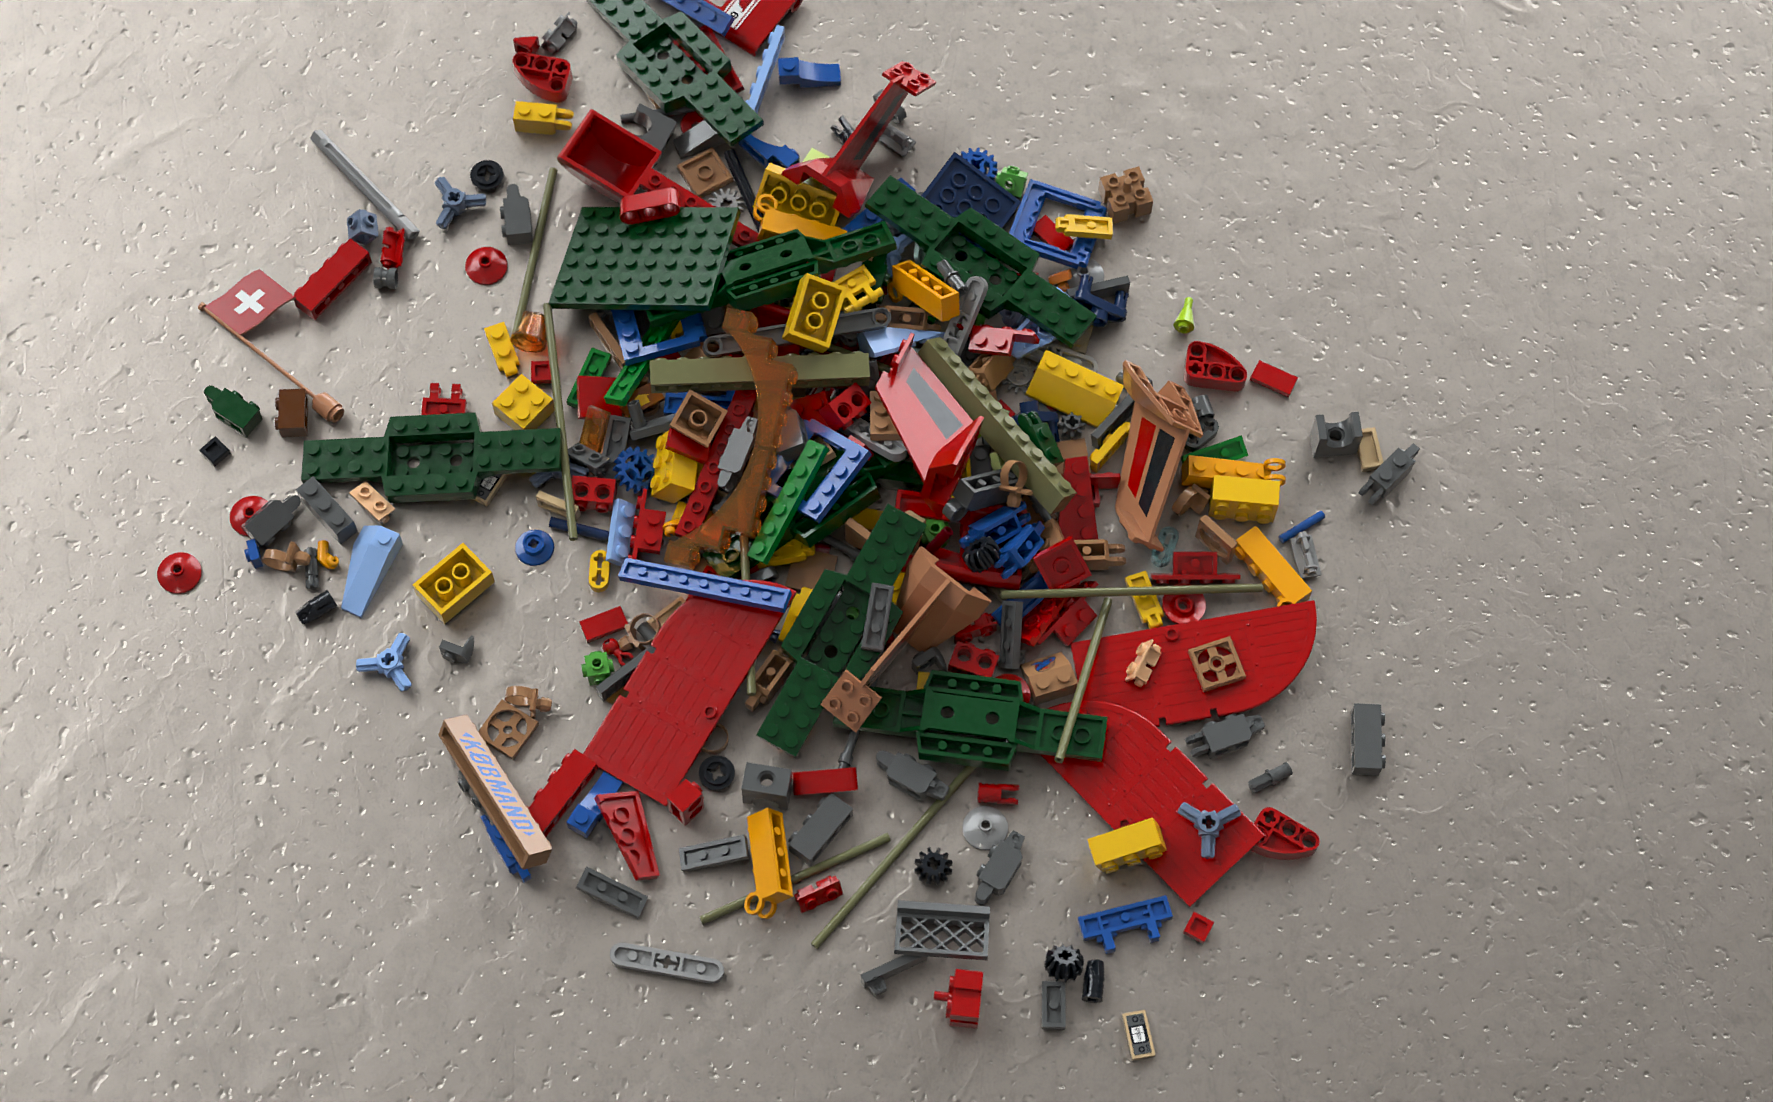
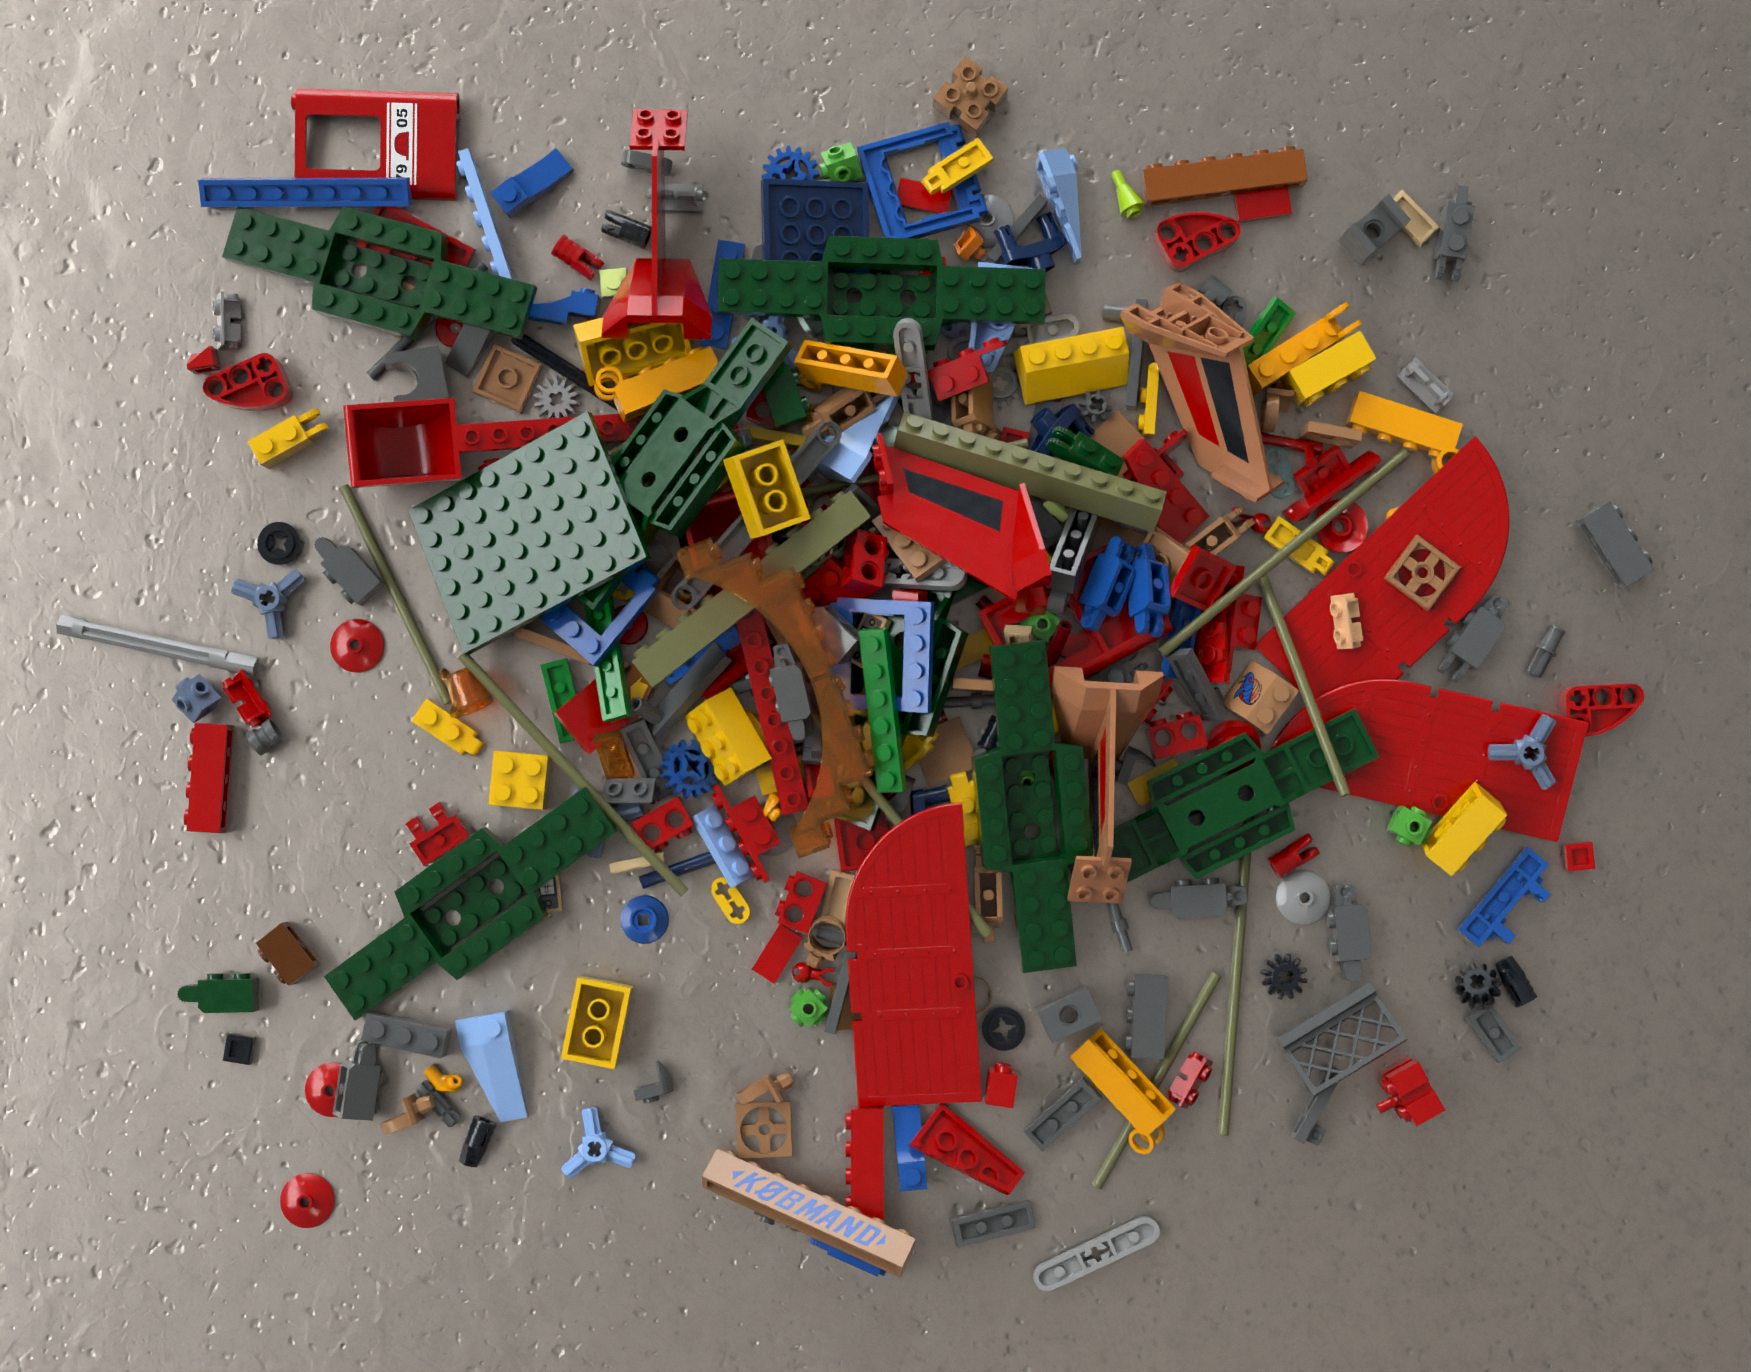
camera: 30 degrees left, 20 degrees up
flag [198,269,344,423] -> none
blue plate [244,539,263,569] -> none
light nougat hinge [349,481,395,524] -> none
red plate [531,361,551,384] -> none
plate [618,558,792,613] -> none
red beam [620,188,680,224] -> none
red tile [665,428,711,464] -> none
medium nougat slope [669,389,728,448] -> none
red beam [792,767,858,795] -> none
yellow plate [833,264,884,313] -> none
dark grey tile [861,582,894,653] -> none
dark grey axle [937,259,968,297] -> none
black gear [962,536,1001,573] -> none
medium nougat piece [998,460,1033,508] -> none
tile [1122,1010,1155,1061] -> none
blue piece [1279,511,1325,543] -> none
none -> red hinge [551,235,605,281]
none -> red brick [775,871,828,934]
none -> light blue wedge [1035,148,1082,264]
none -> dark orange brick [1141,146,1308,207]
none -> red arm [1230,507,1272,534]
none -> red piece [1260,431,1323,468]
none -> bright green brick [1386,806,1432,848]

